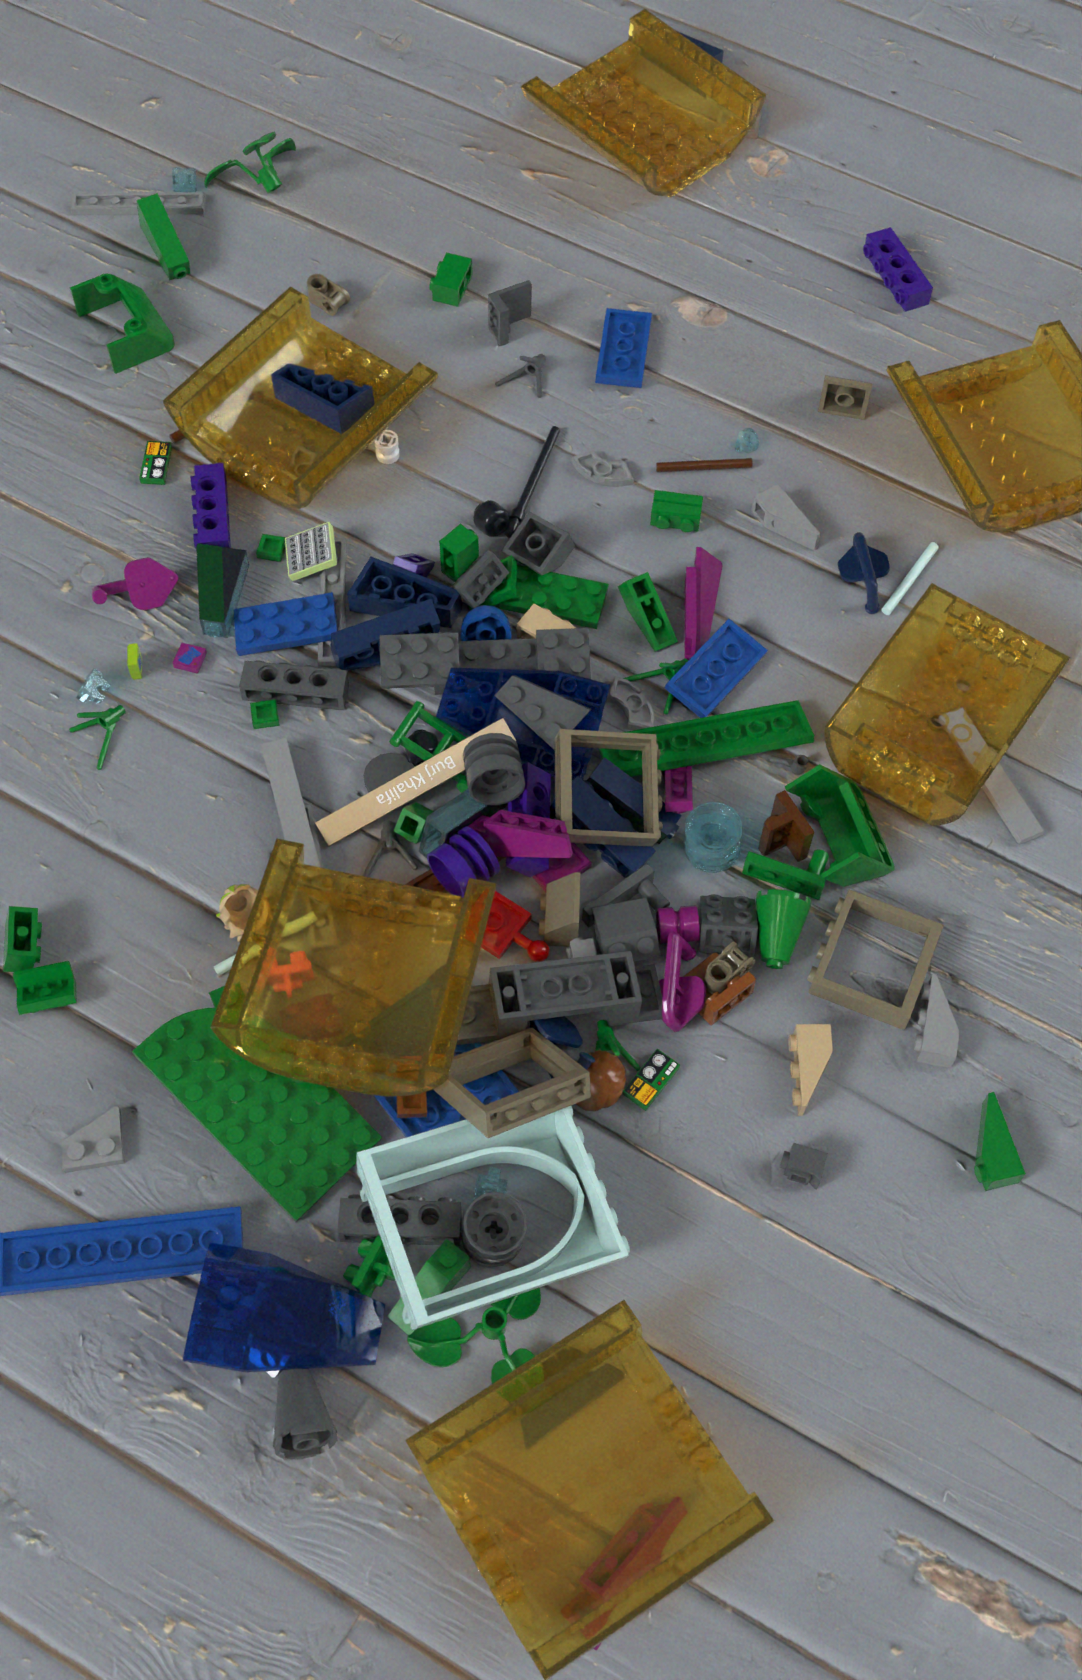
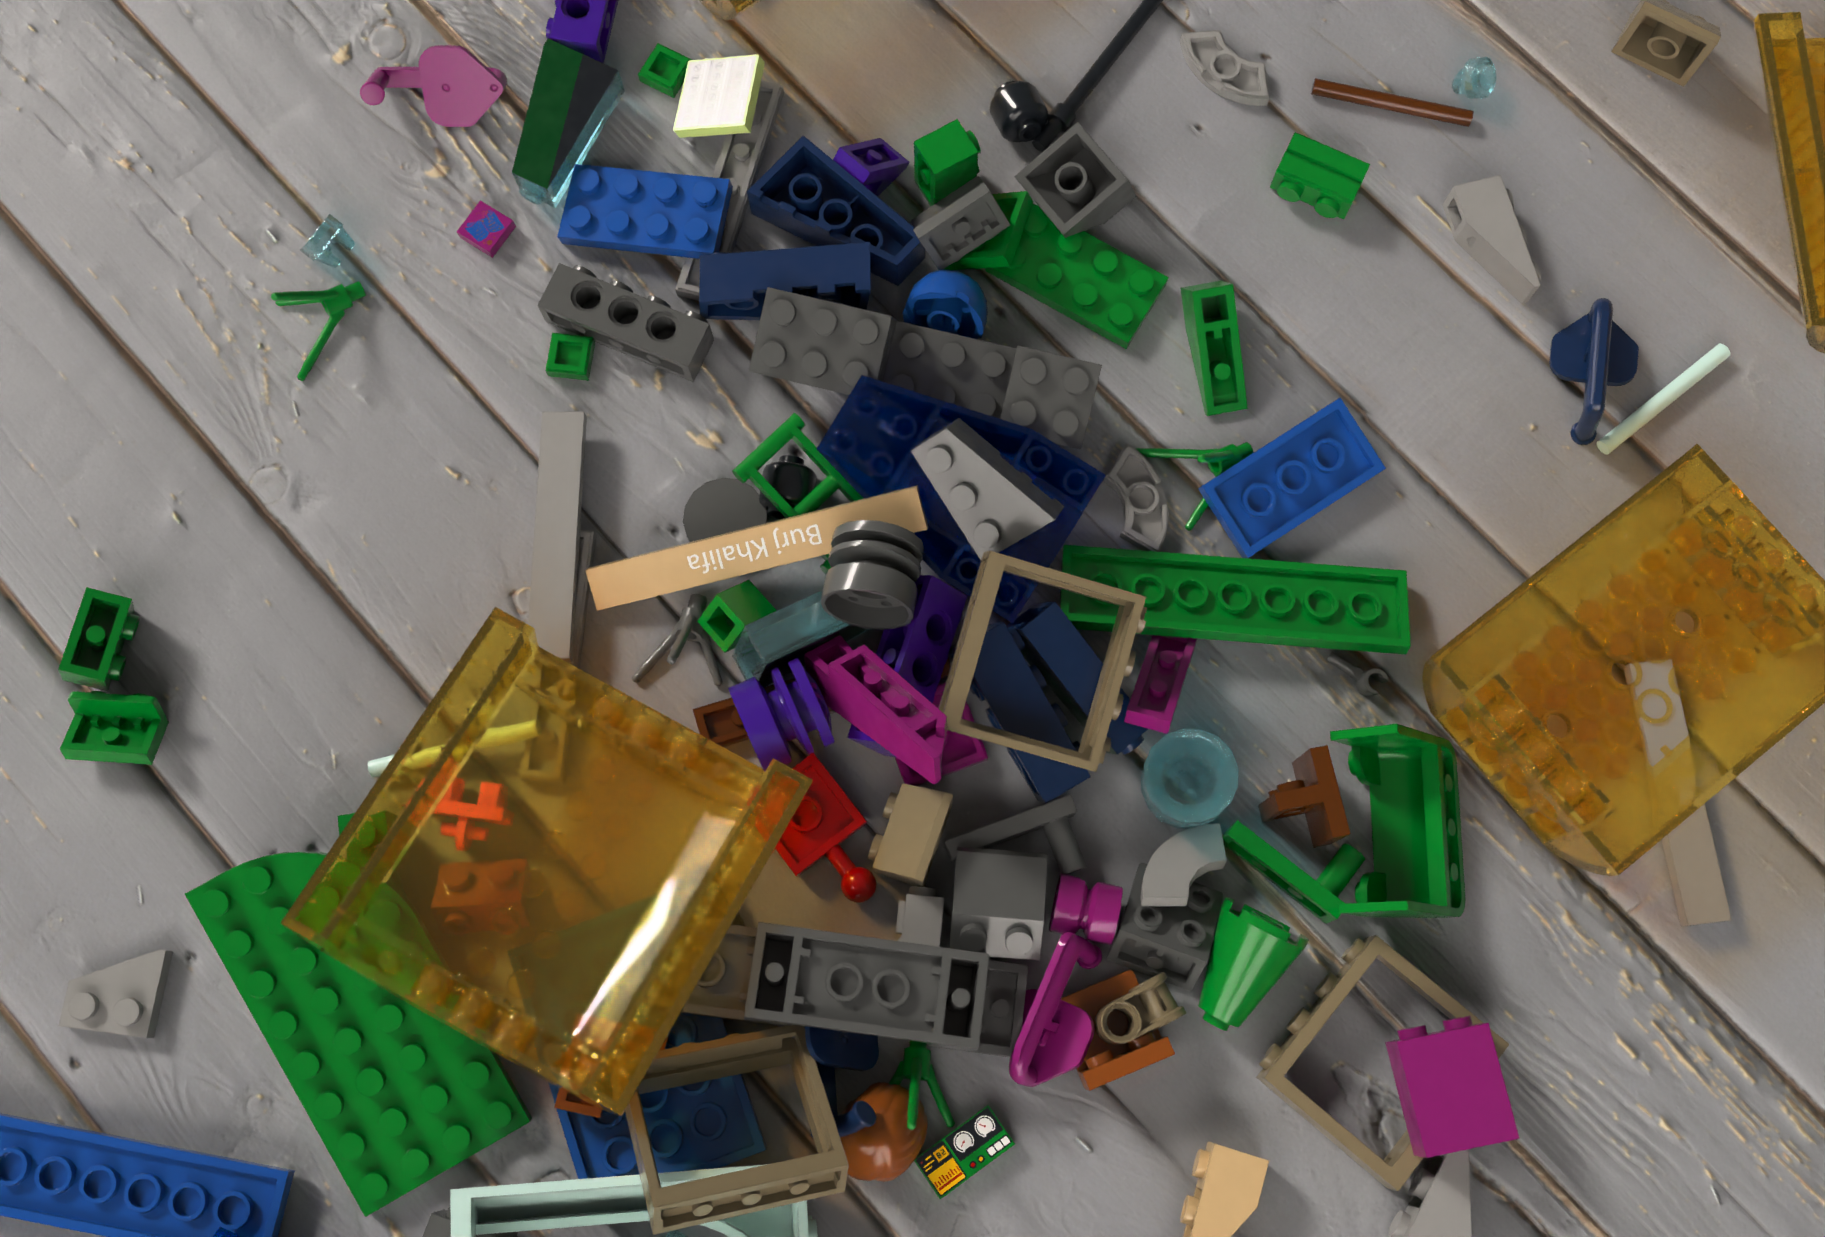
camera: 20 degrees right, 15 degrees up
lime tile [127,643,142,680] -> none
tan hair [216,884,268,942] -> none
tan slope [516,604,576,639] -> none
magenta wedge [684,547,723,660] -> none
none -> light grey tile [1140,823,1227,907]
none -> magenta brick [1385,1016,1520,1158]

